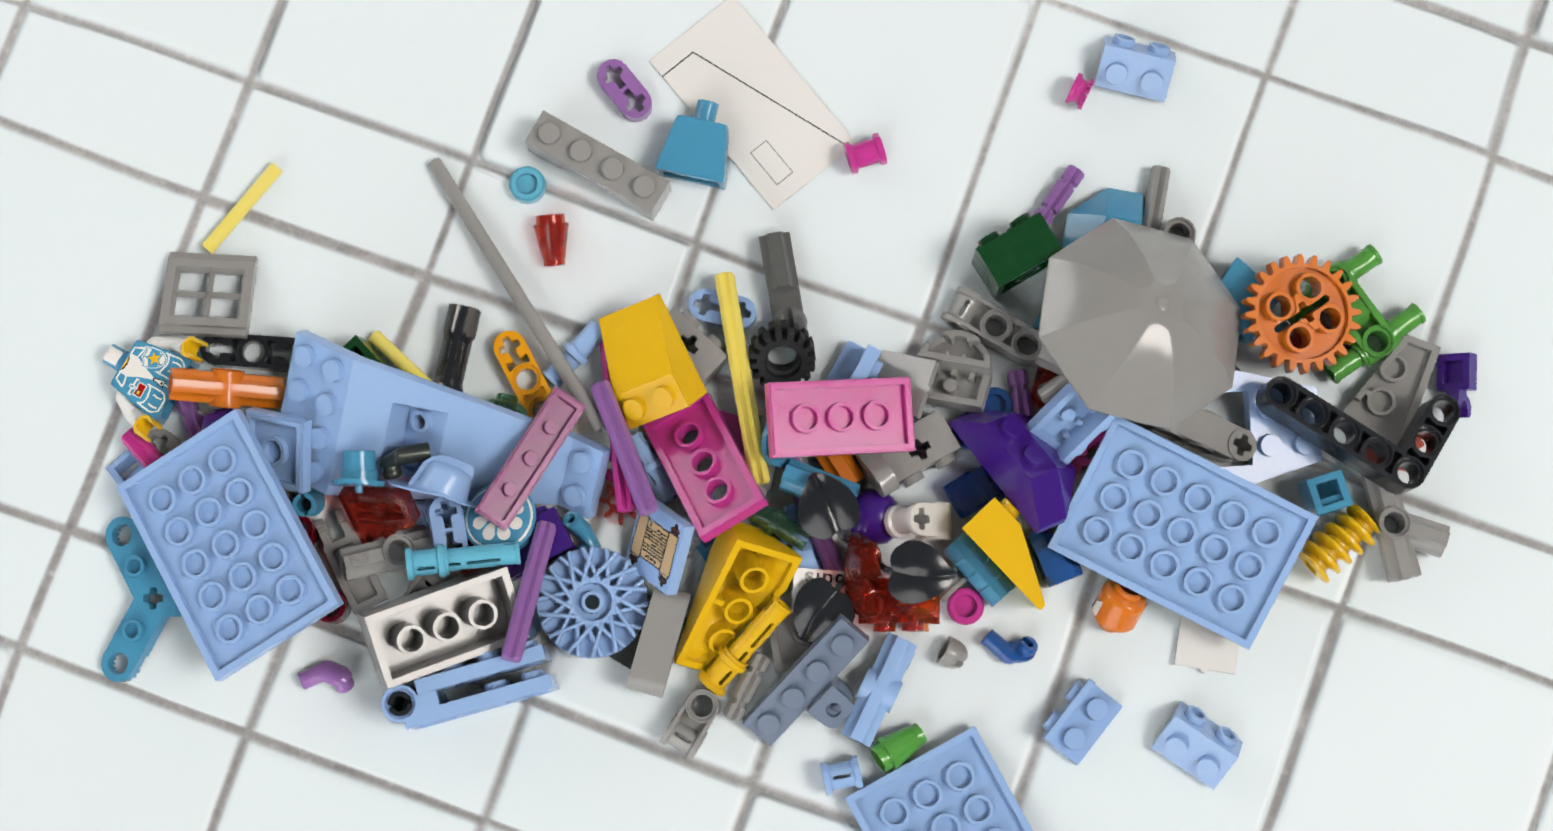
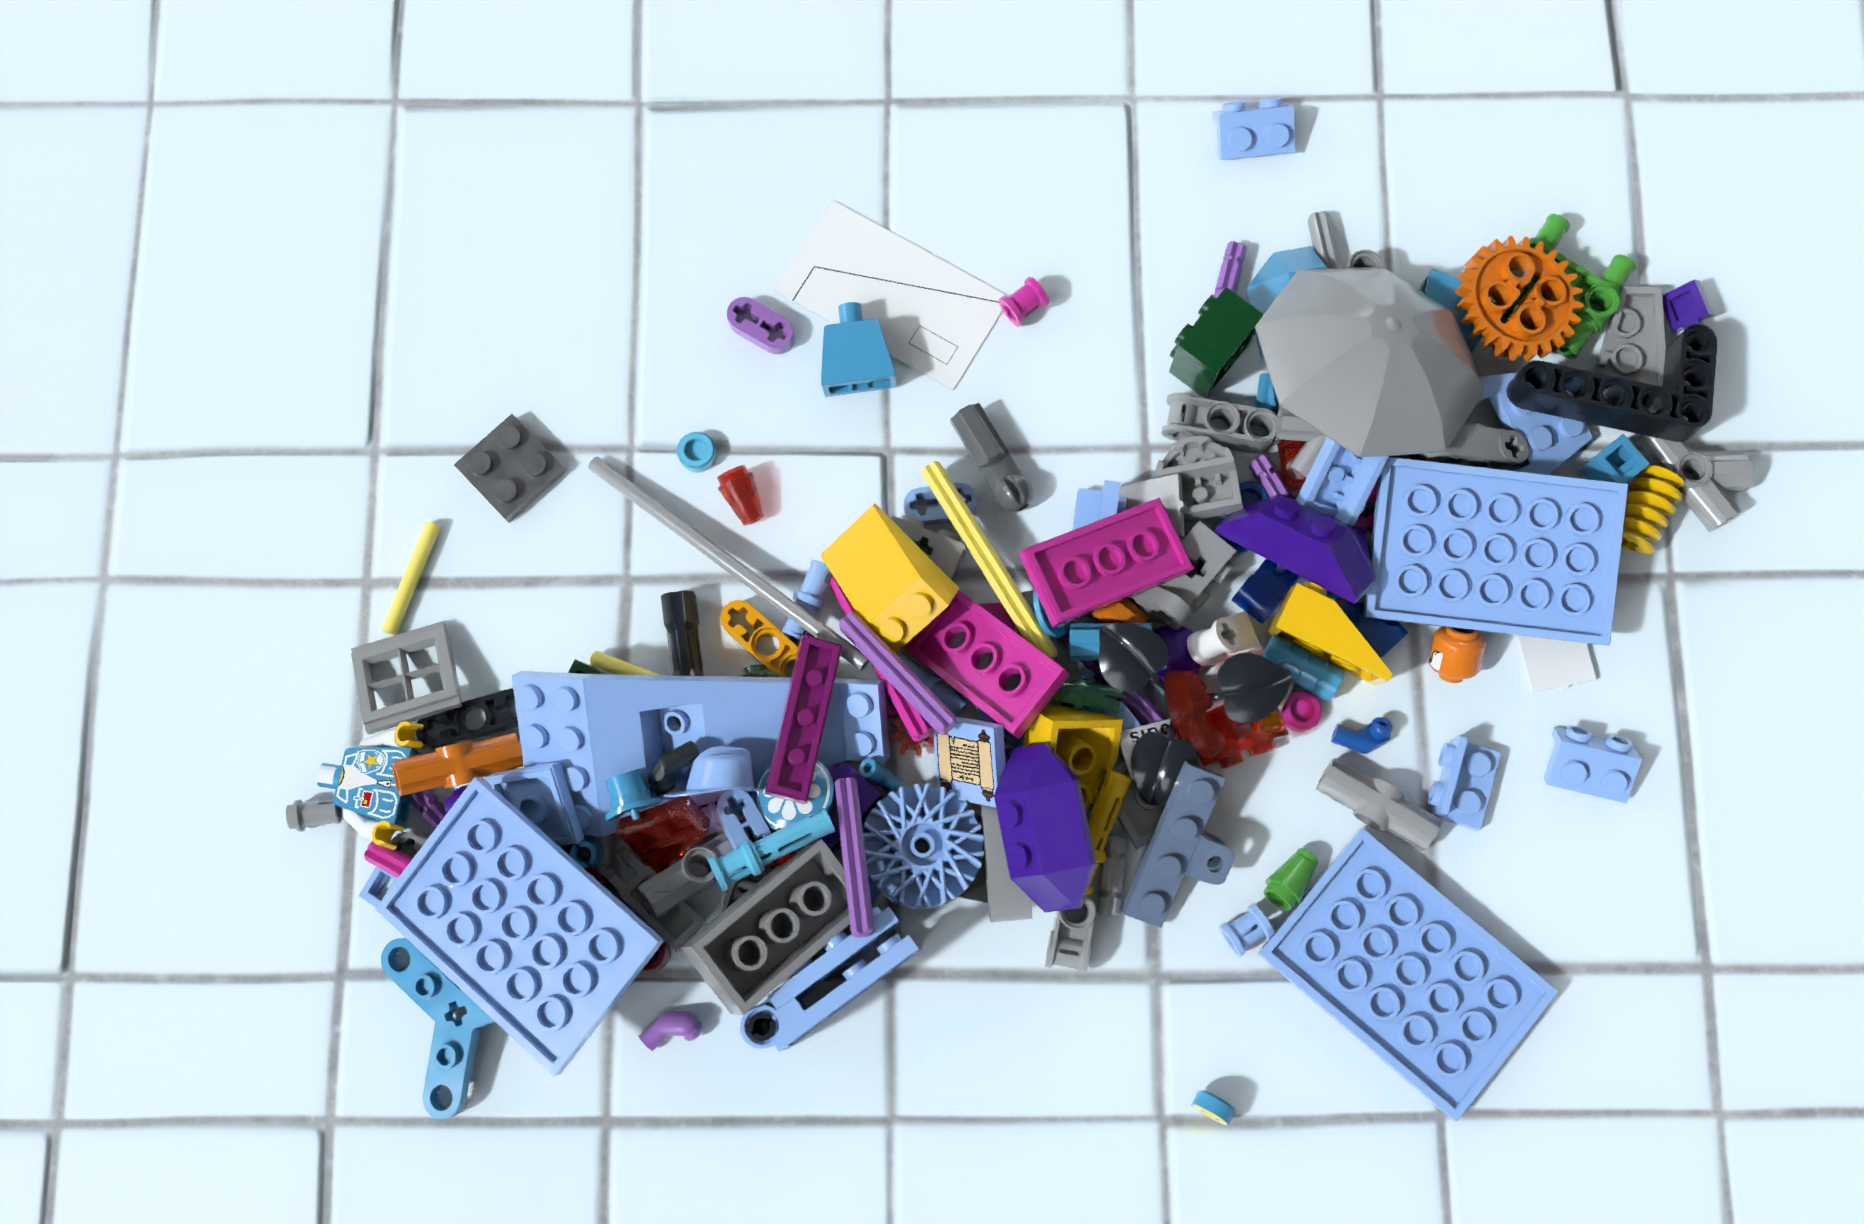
camera: 20 degrees left, 5 degrees down
light grey arch [525,110,671,221] -> none
black tyre [749,319,816,386] -> none
light blue piece [841,633,917,747] -> none
light grey hinge [936,636,968,669] -> none
dark pink bush [1065,73,1095,110] -> none
none -> light grey pin [286,798,342,832]
none -> flat silver plate [454,414,566,523]
none -> dark purple wedge [994,742,1096,913]
none -> light grey piece [1316,758,1443,851]

